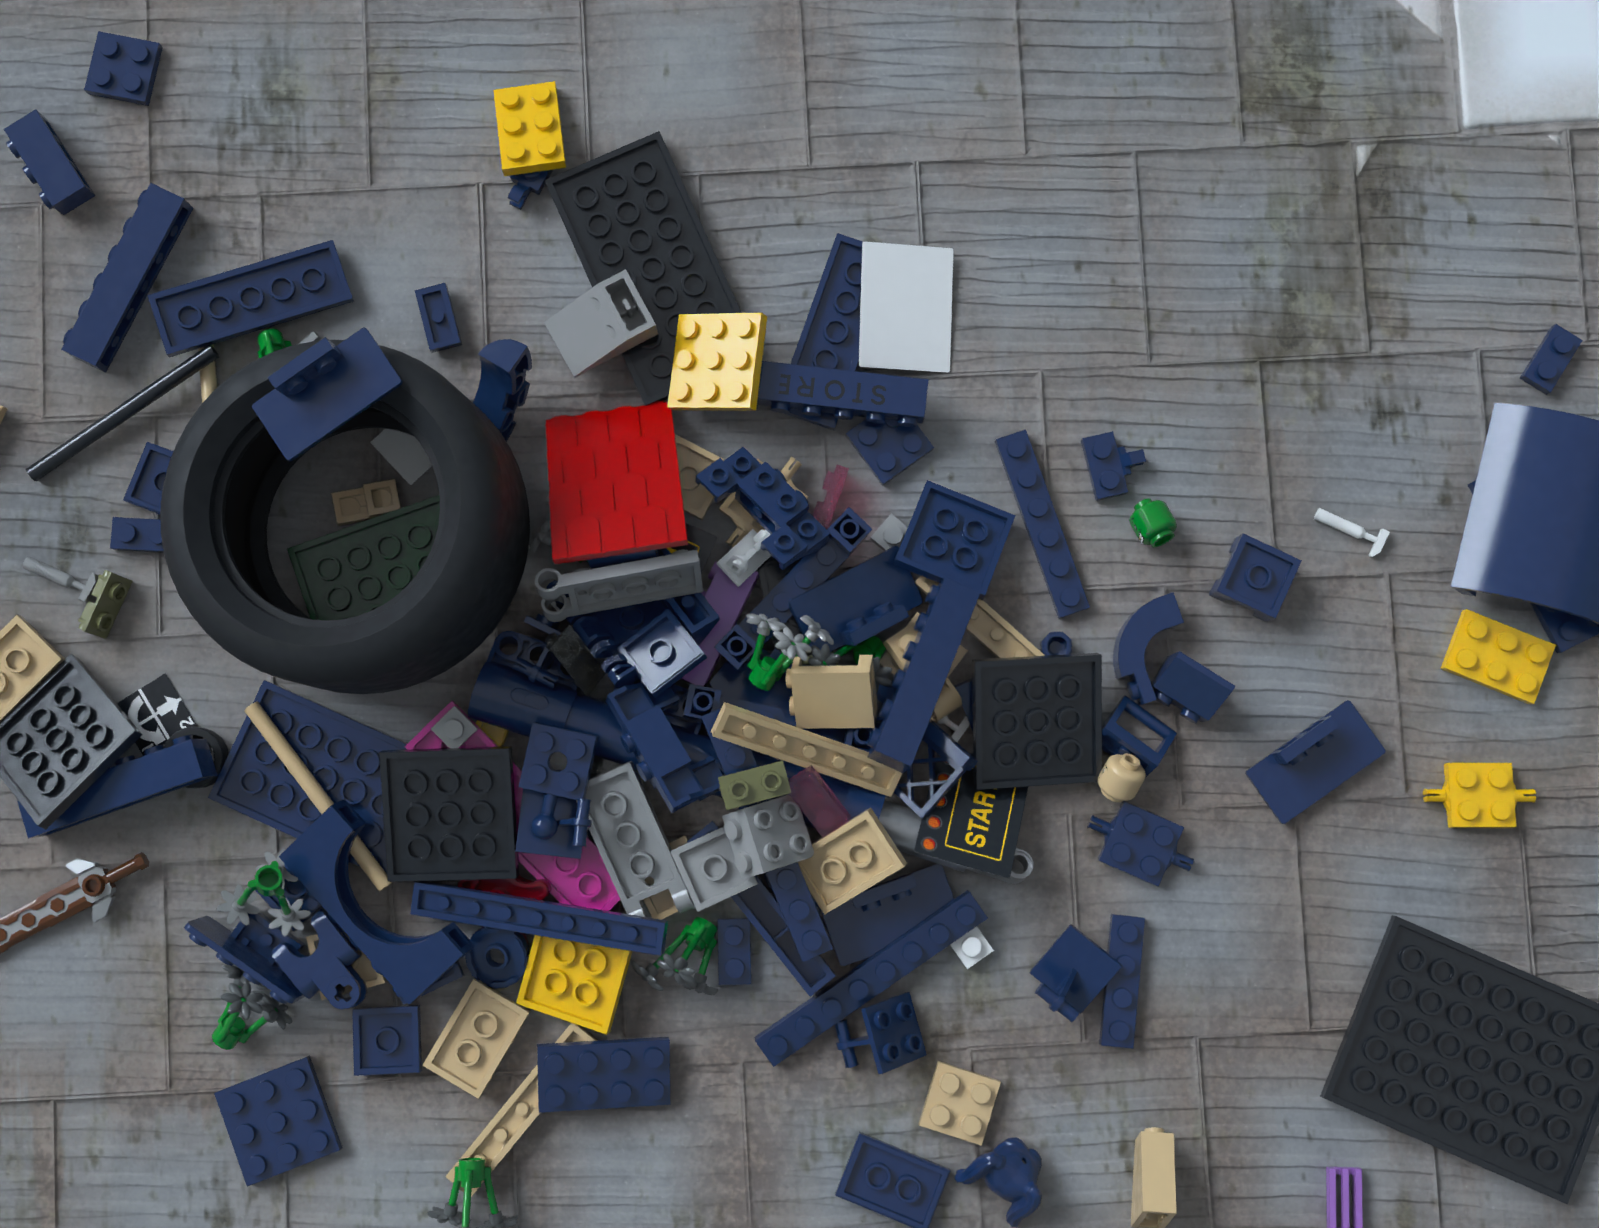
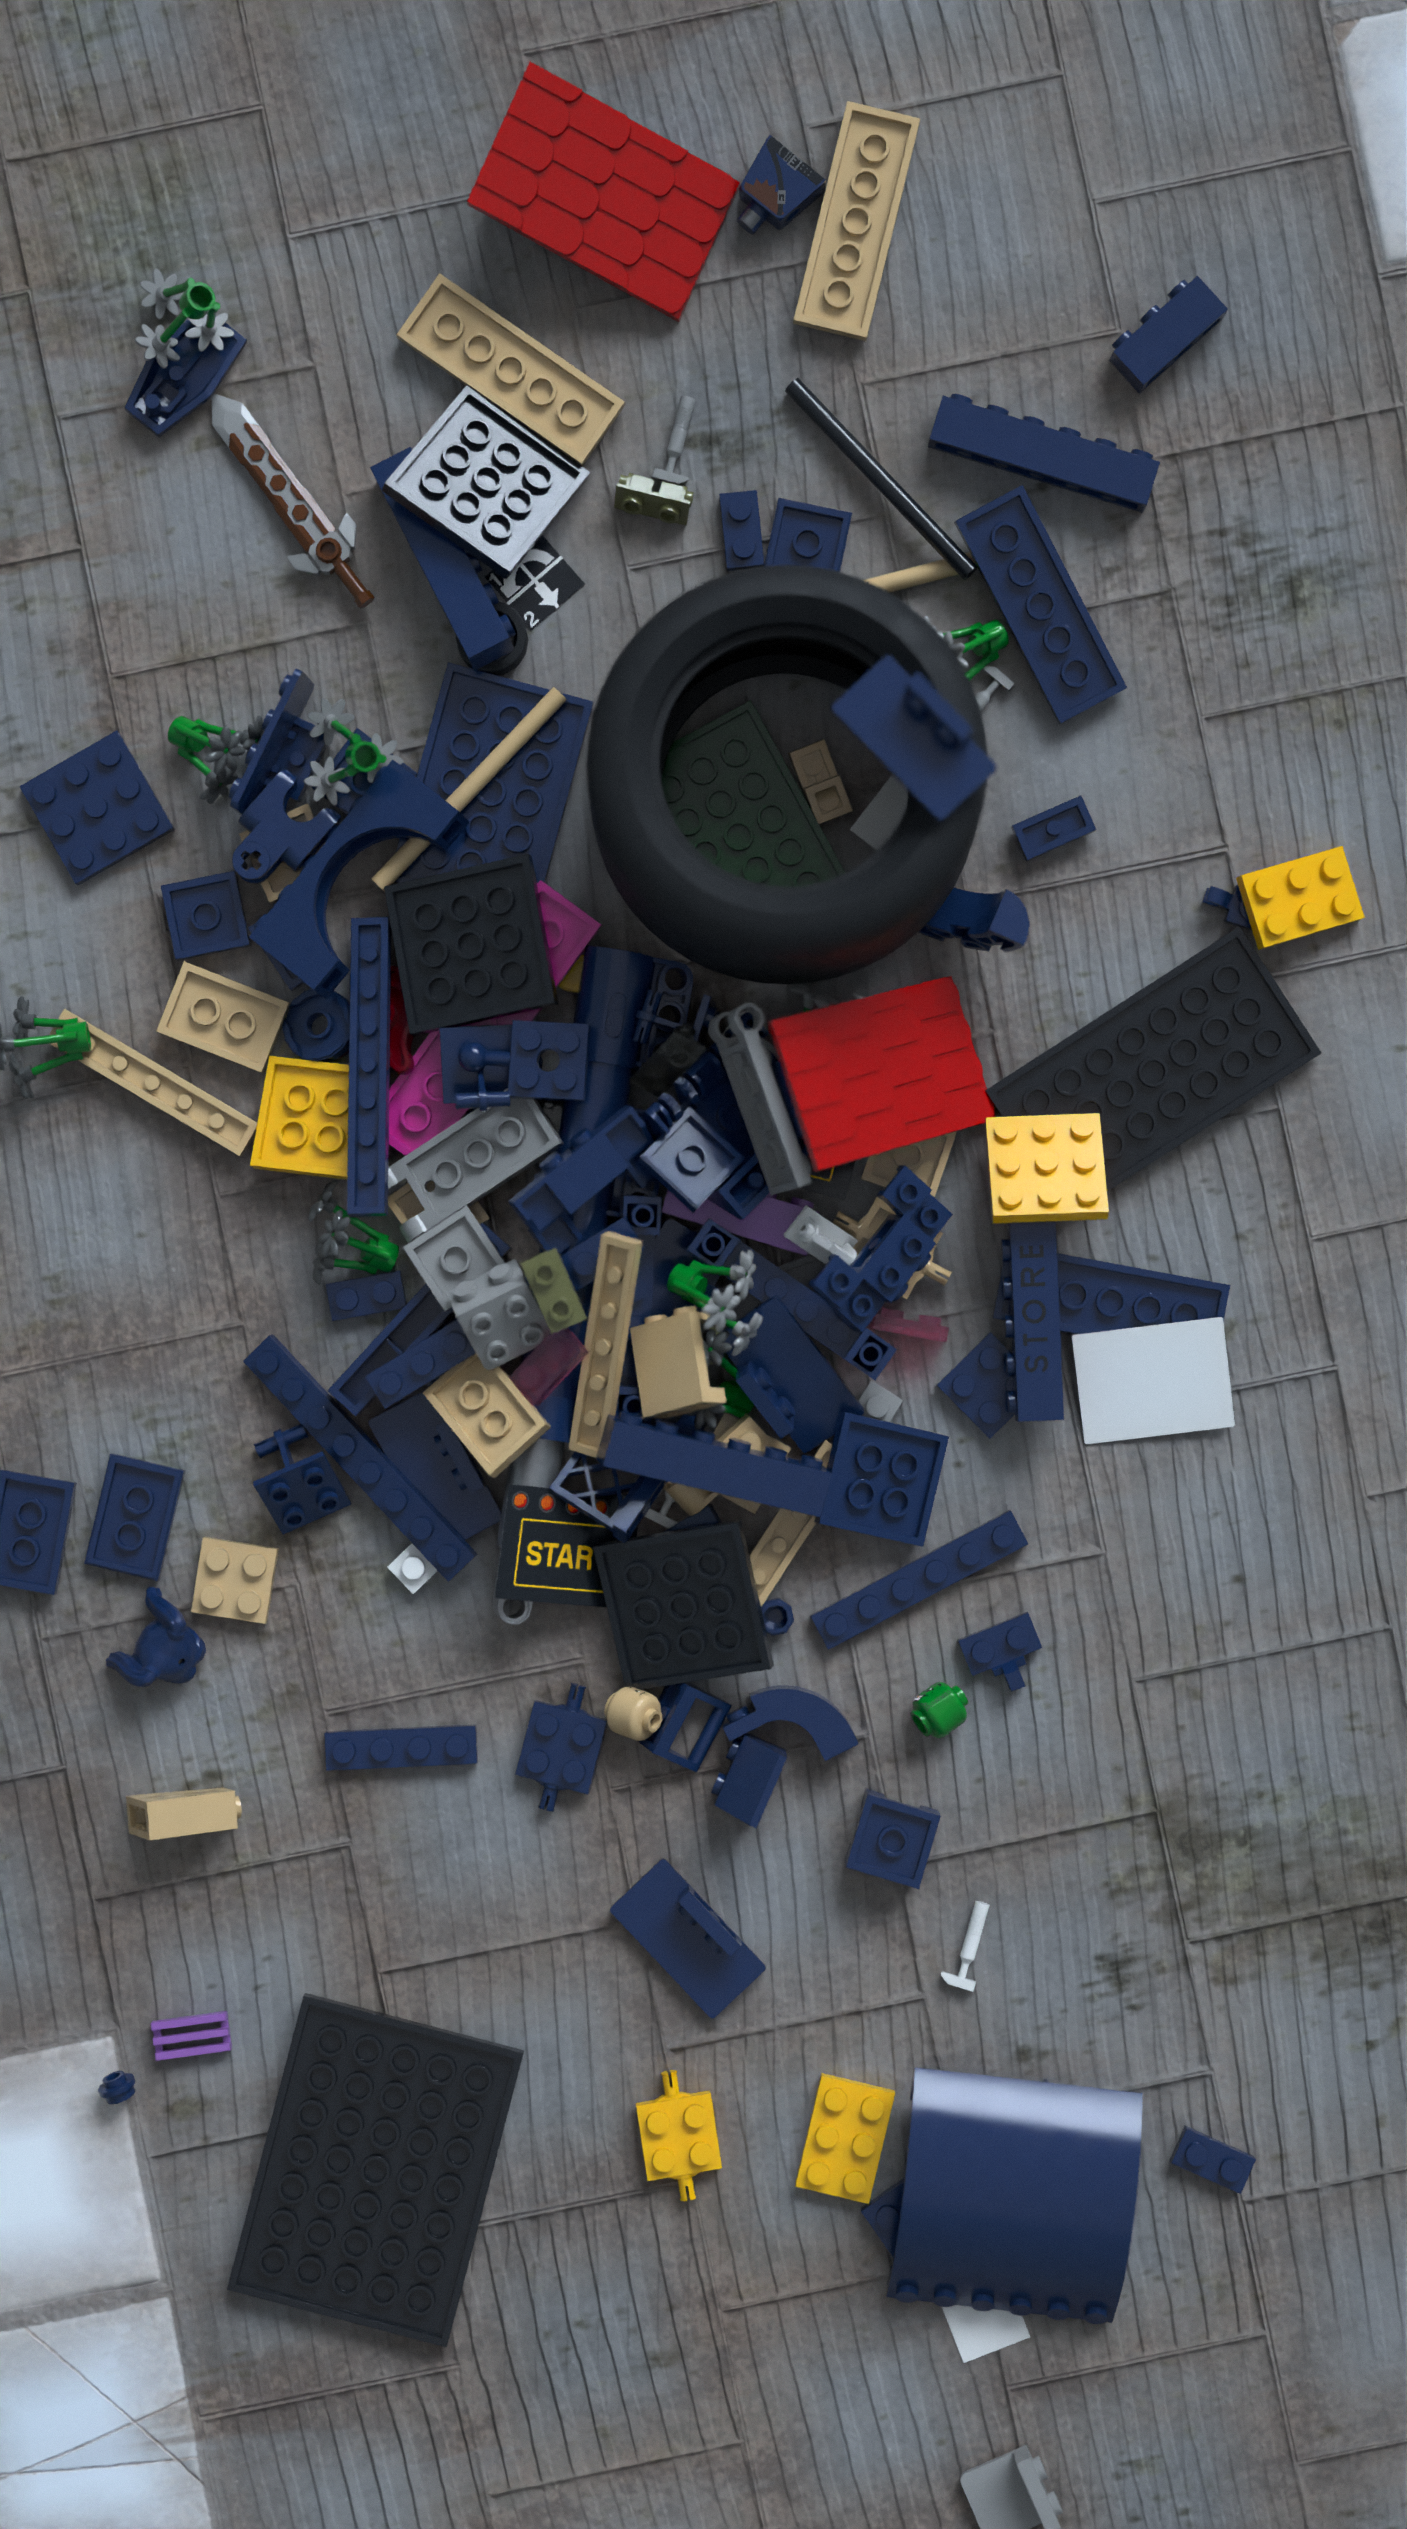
camera: 85 degrees right, 5 degrees up
dark blue plate [84,31,163,106] -> none
light grey plate [431,706,478,748] -> none
dark blue plate [537,1037,671,1113] -> none
light grey slope [544,269,658,378] -> none
dark blue plate [1030,924,1122,1023] -> none

